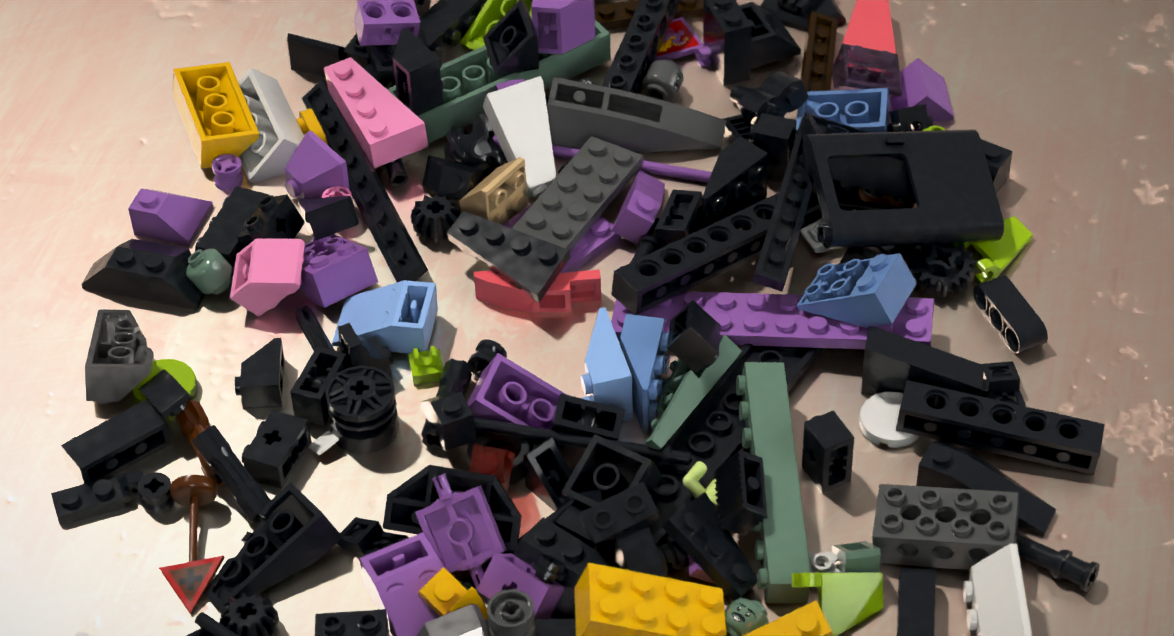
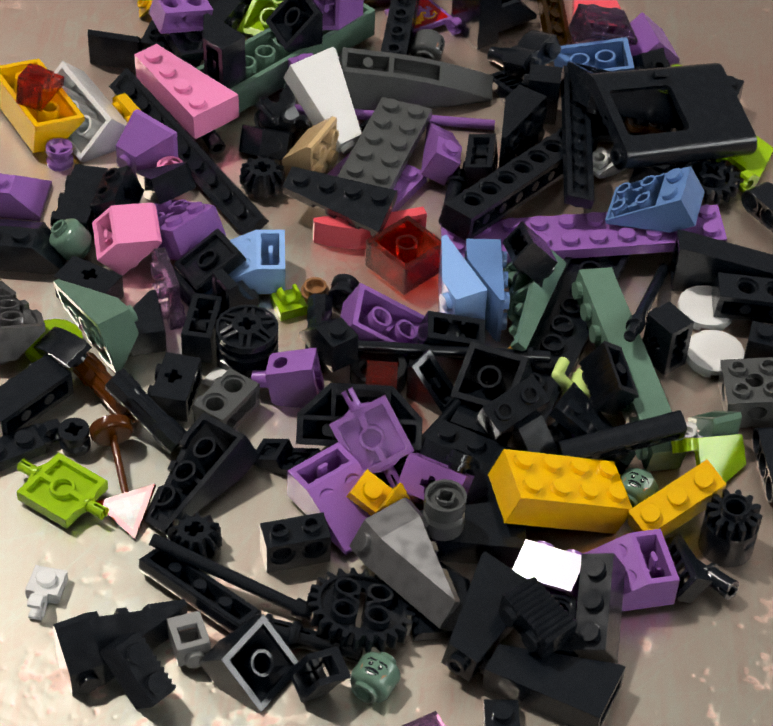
camera: 15 degrees left, 0 degrees up
none -> clear red arch [16,63,64,112]
none -> lime plate [16,452,109,529]
none -> sand green wedge [53,279,139,373]
none -> black brick [54,255,124,300]
none -> clear purple plate [150,247,186,330]
none -> black plate [174,228,246,294]
none -> dark grey brick [192,368,260,429]
none -> medium lavender torso [251,348,325,408]
none -> medium nougat plate [301,277,329,302]
none -> clear red brick [365,215,441,295]
none -> black brick [558,410,687,460]
none -> black bar [624,263,670,342]
none -> white tile [686,330,745,378]

